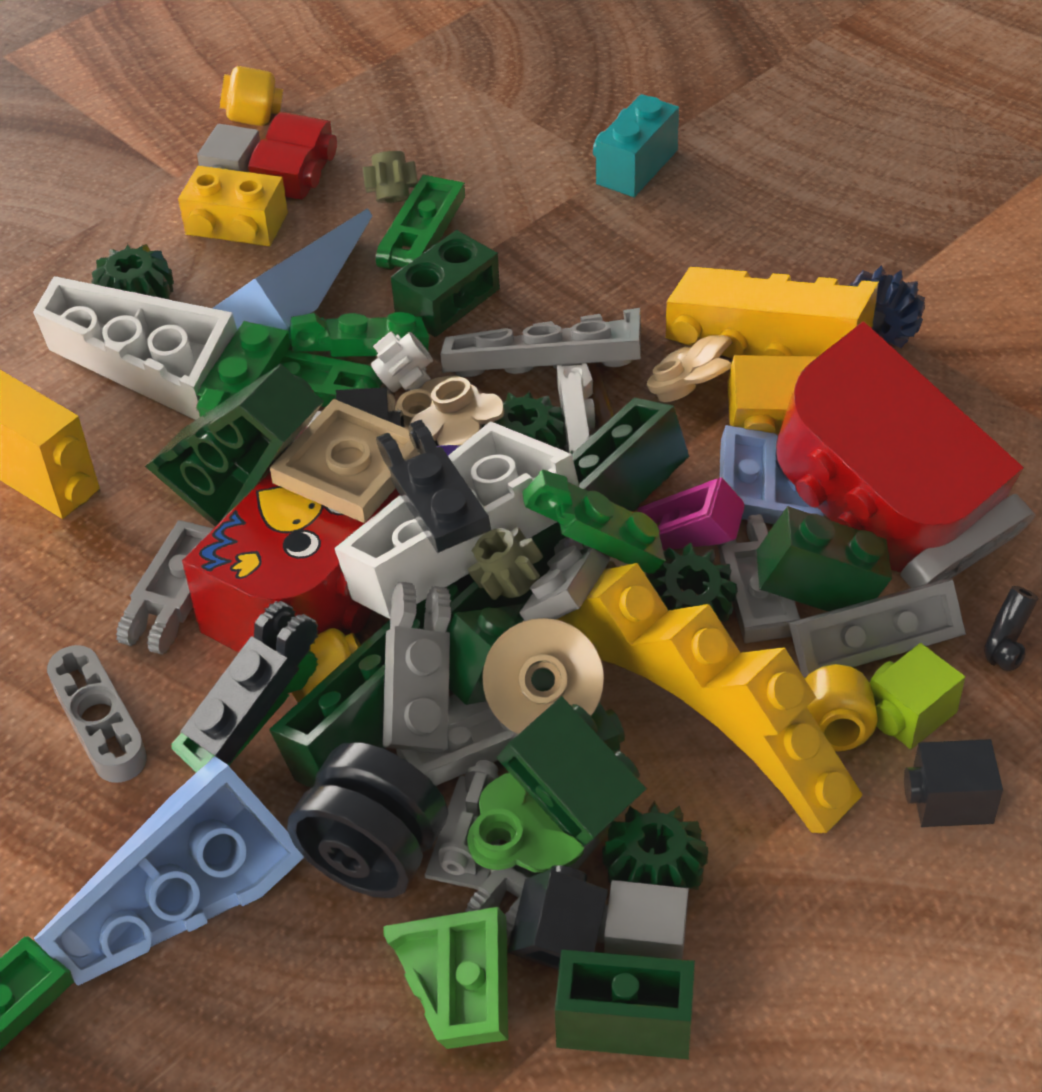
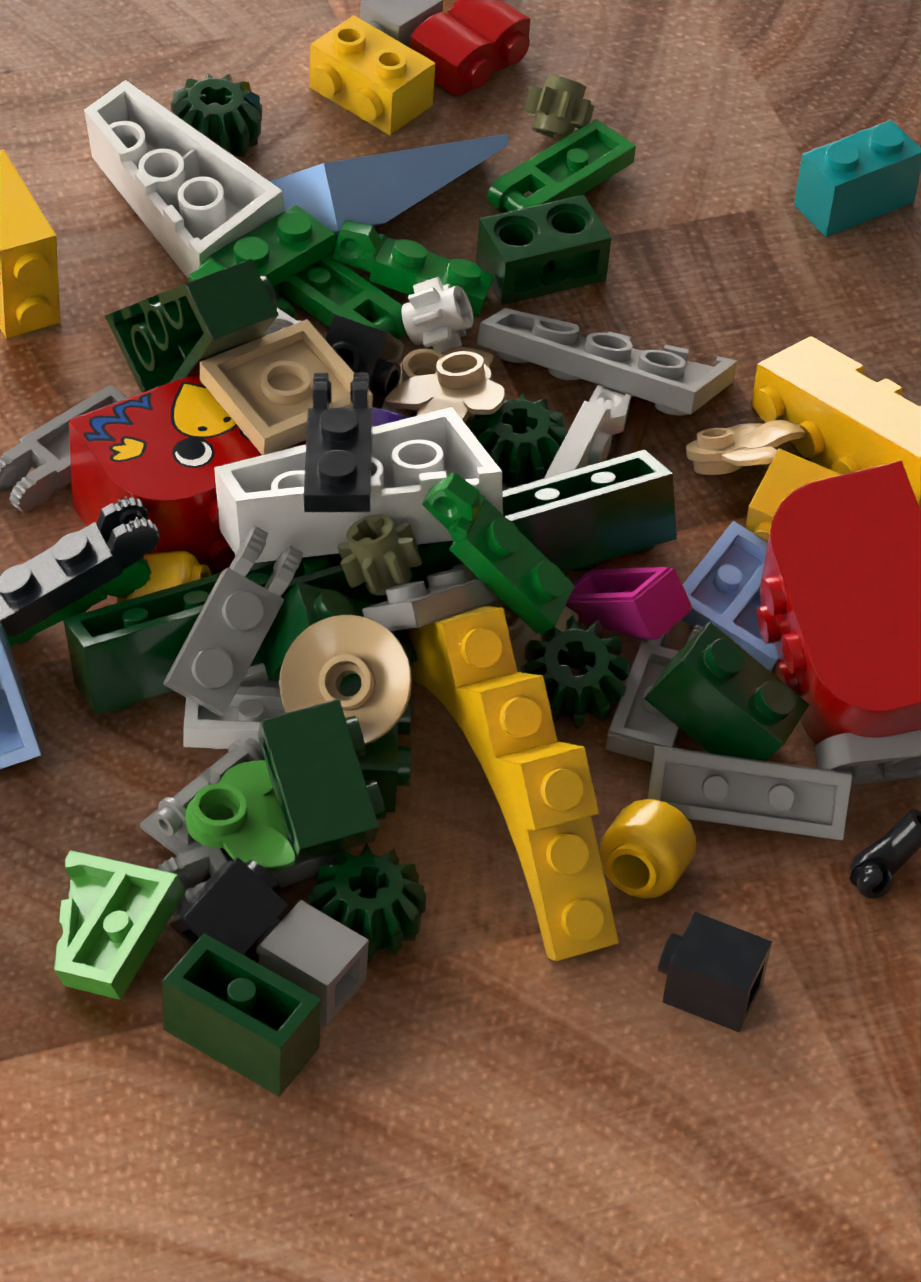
camera: 20 degrees right, 0 degrees up
black wheel [287,743,449,898] -> none
lime brick [870,643,966,750] -> none

